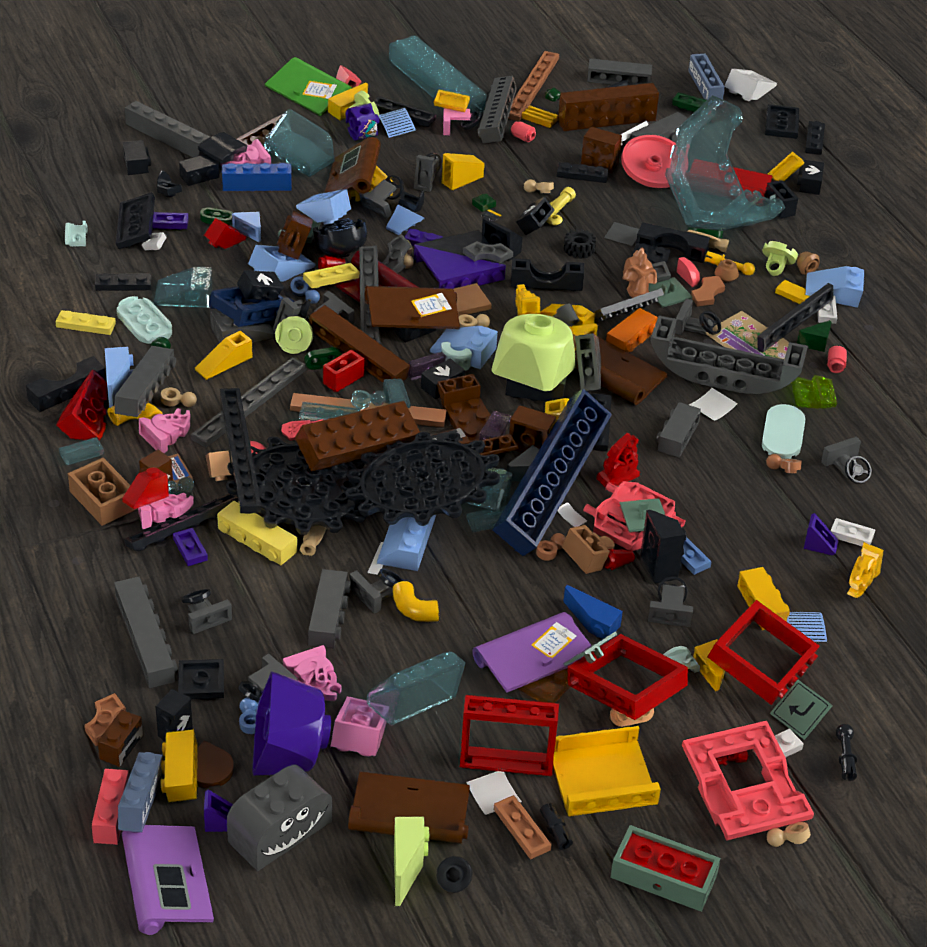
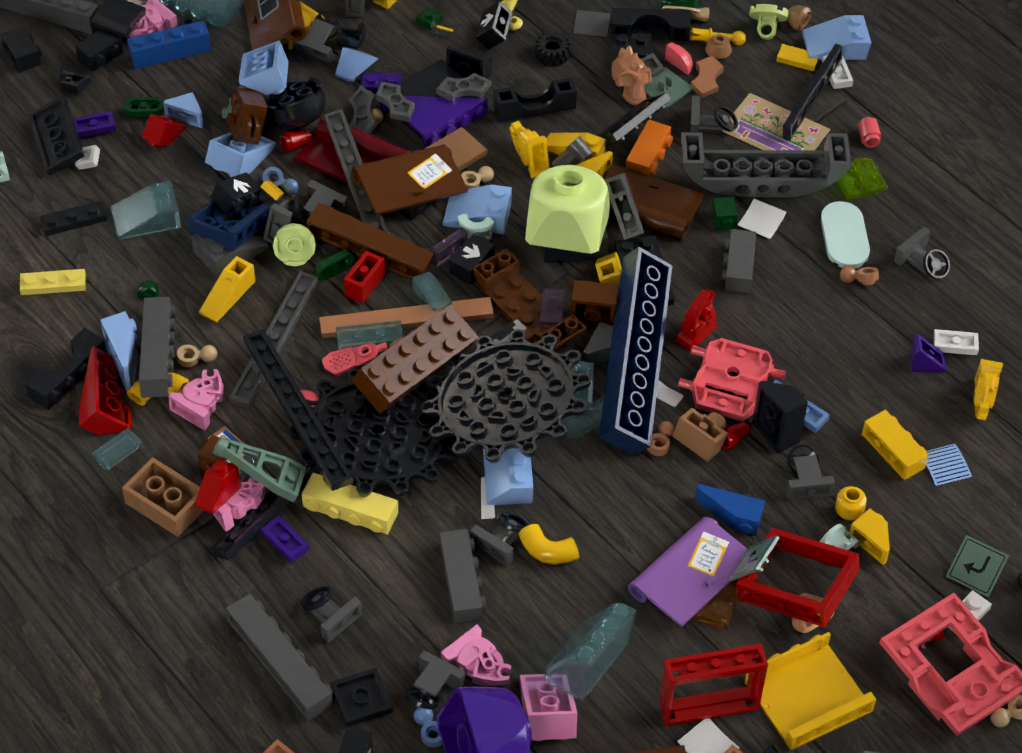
camera: 15 degrees left, 10 degrees up
light aqua tile [117,296,172,344] -> none
light nougat slope [206,451,231,481] -> none
tan piece [300,525,327,556] -> none
light yellow plate [303,263,360,288] -> none
clear light blue plate [351,390,386,409] -> none
sand green piece [620,498,665,532] -> none
red window [707,600,820,705] -> none
dark green slope [797,320,832,352] -> none
none -> sand green plate [212,437,307,502]
none -> yellow tile [260,180,284,200]
none -> dark grey tile [376,82,415,122]
none -> dark green brick [712,197,738,231]
none -> yellow head [835,486,867,521]

